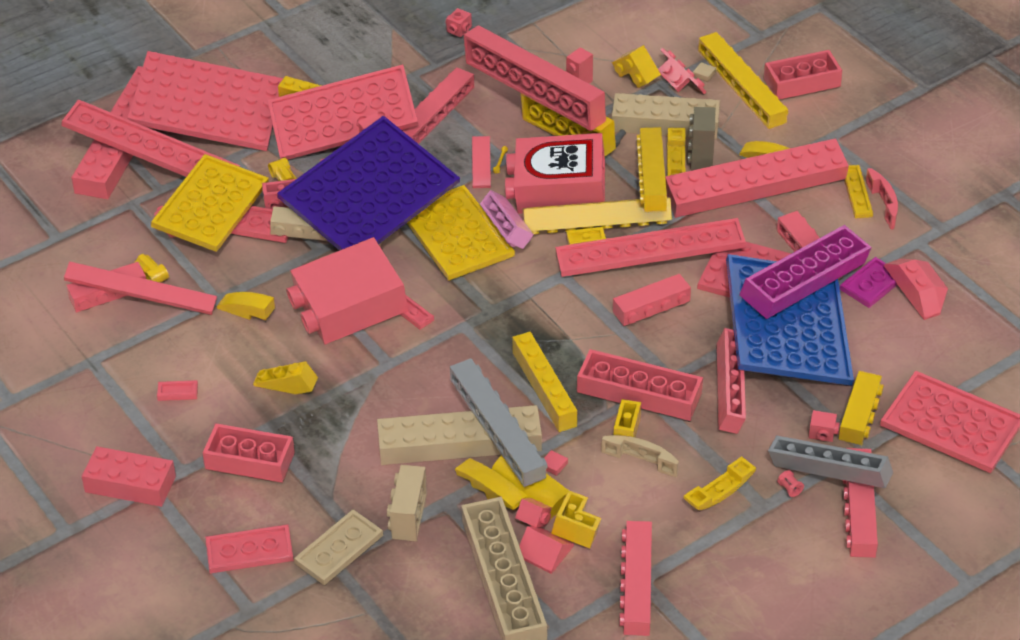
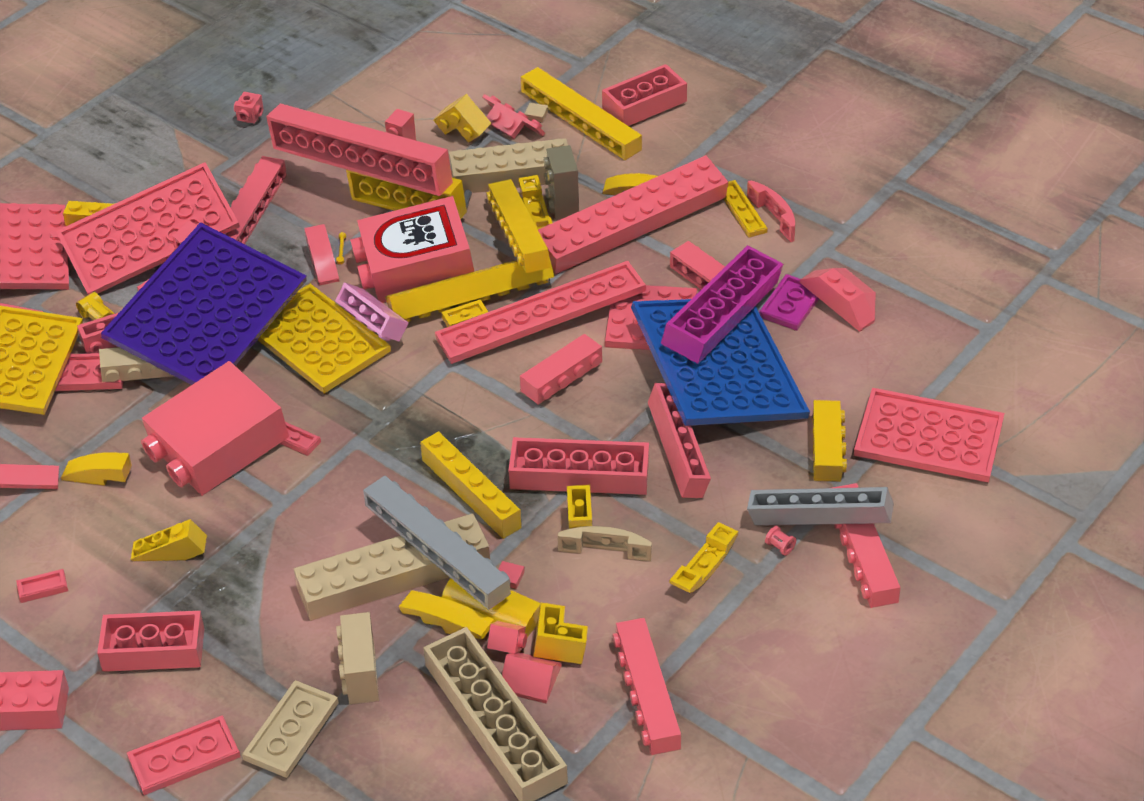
camera: 15 degrees left, 0 degrees up
coral brick [809,410,840,442] -> none

